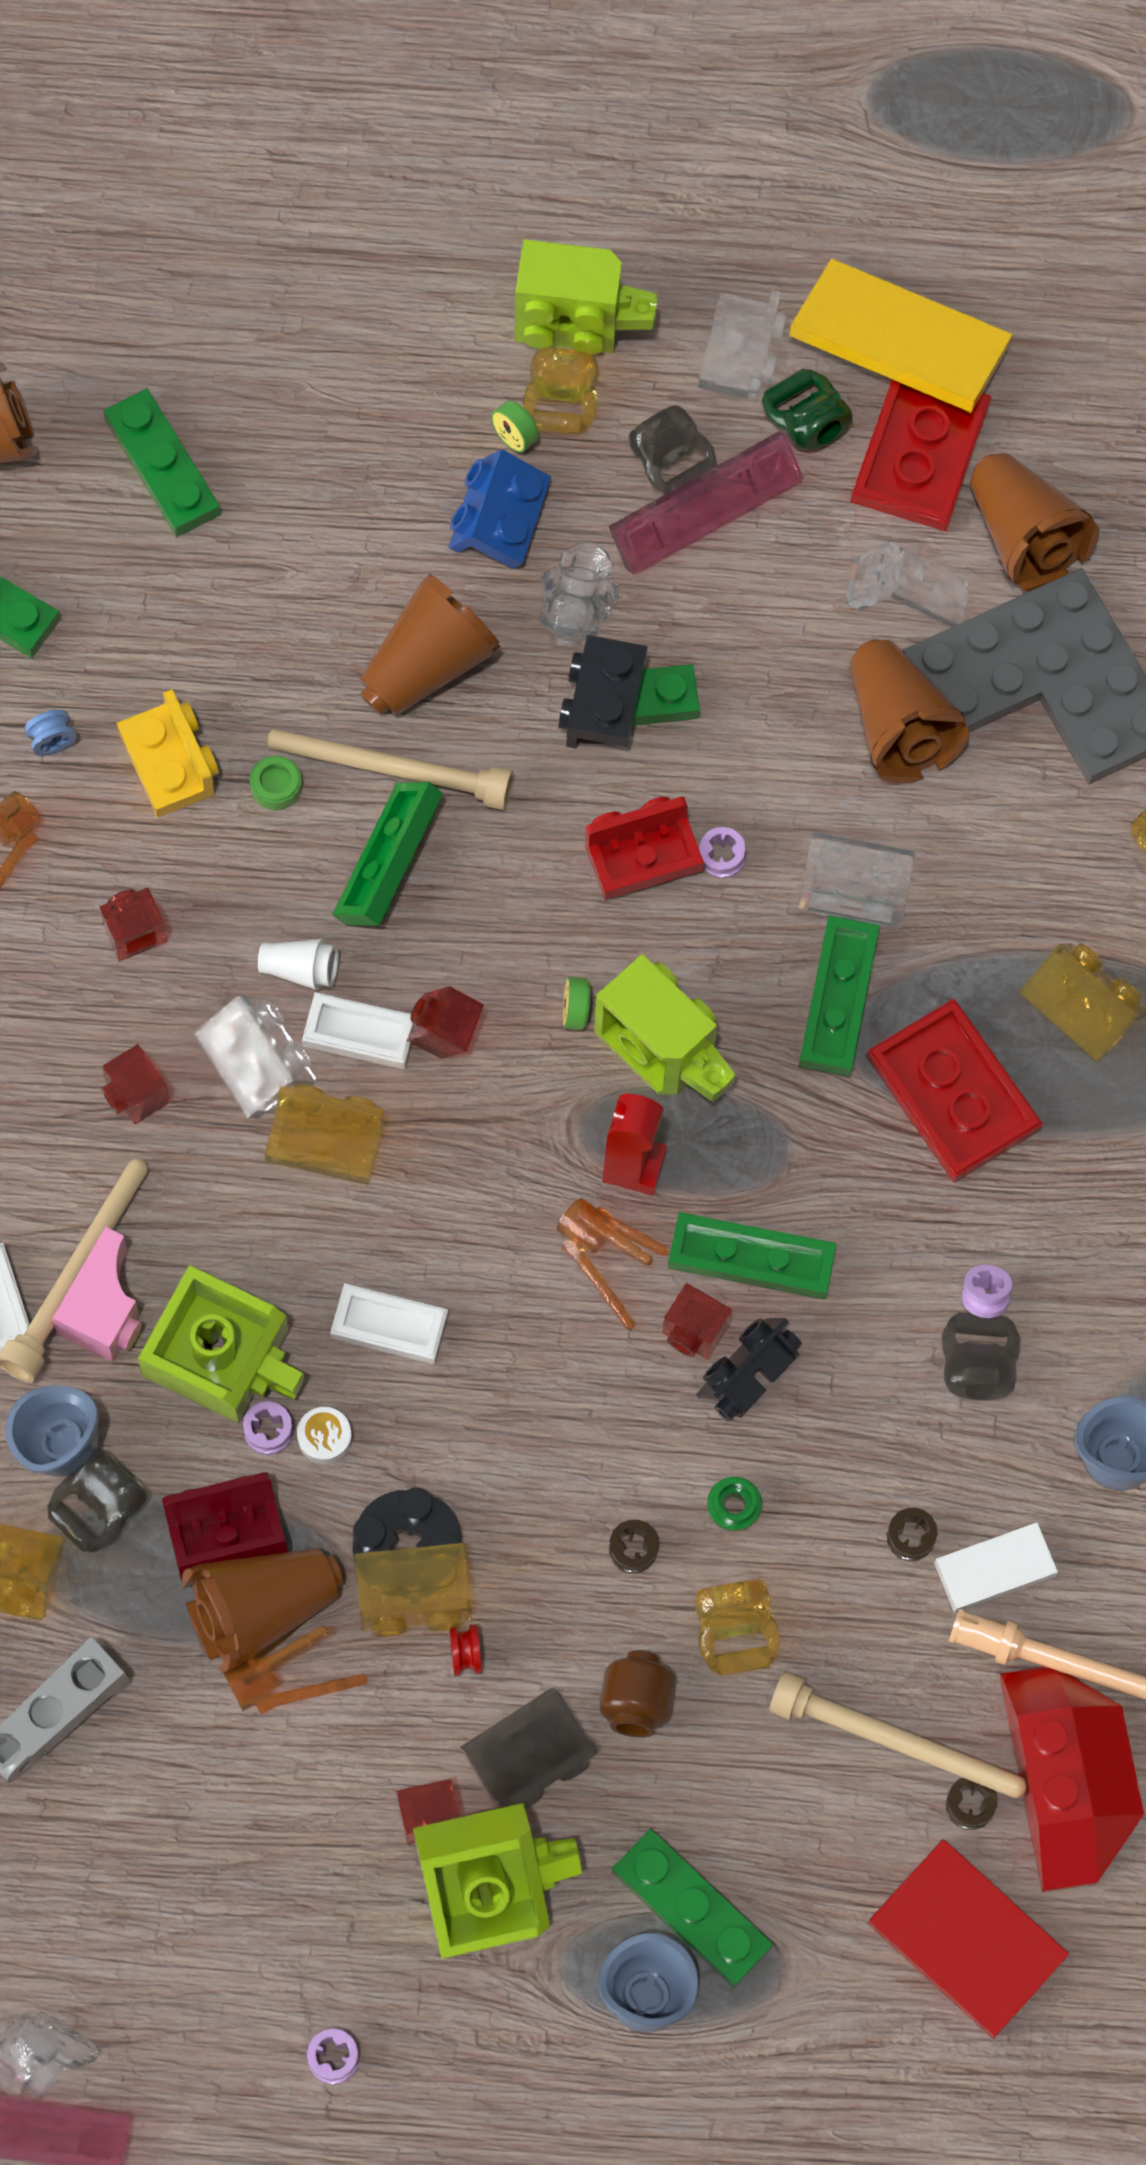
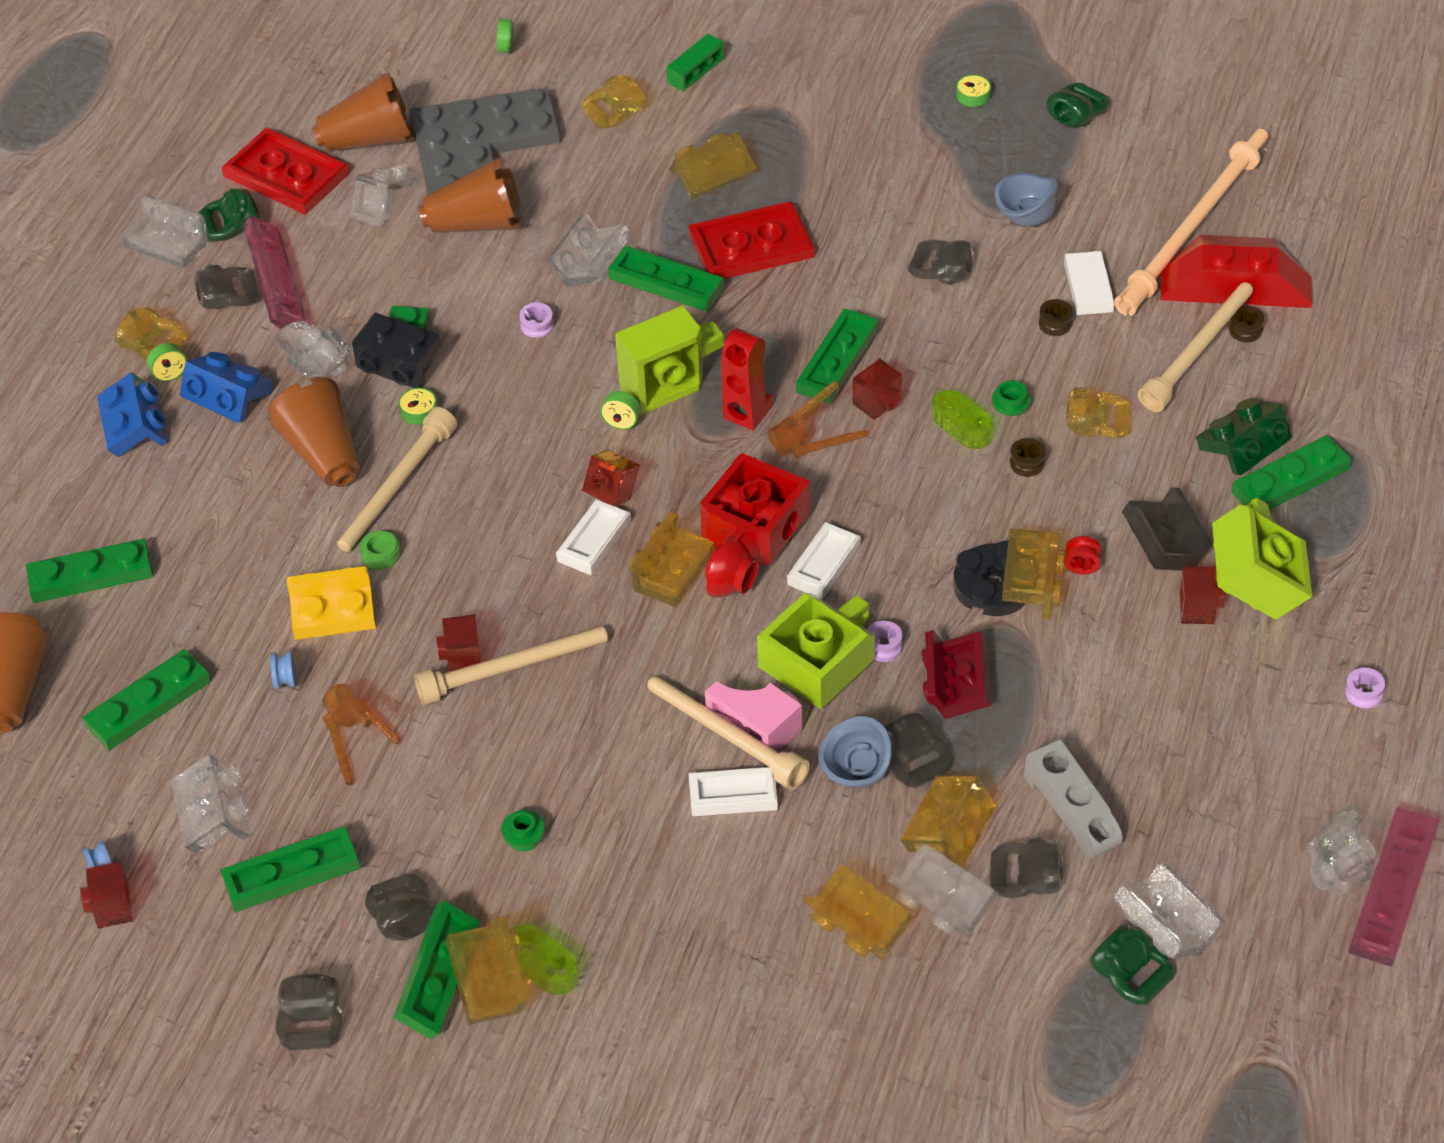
camera: 70 degrees left, 20 degrees down
clear red plate [101,1044,170,1125] -> none
dark orange cone [182,1548,343,1672] -> none
clear bracket [194,995,317,1118] -> none
clear orange plant [223,1620,367,1714] -> none
white cone [258,938,339,991] -> none
white tile [297,1407,352,1464] -> none
green plate [332,782,443,926] -> none
lime hinge [514,239,657,355] -> none
red bracket [585,796,704,900] -> none
sand blue helmet [598,1933,698,2033] -> none
reddish brown head [600,1651,676,1738] -> none
black hinge [695,1318,802,1422] -> none
yellow tile [789,258,1013,413] -> none
red tile [867,1839,1069,2040] -> none
lavender bush [962,1264,1012,1318] -> none
none -> blue bracket [97,372,168,457]
none -> tile [398,388,438,425]
none -> tan piece [414,626,608,706]
none -> red brick [700,453,810,598]
none -> clear neon green beam [931,390,994,449]
none -> dark green bracket [1196,398,1292,475]

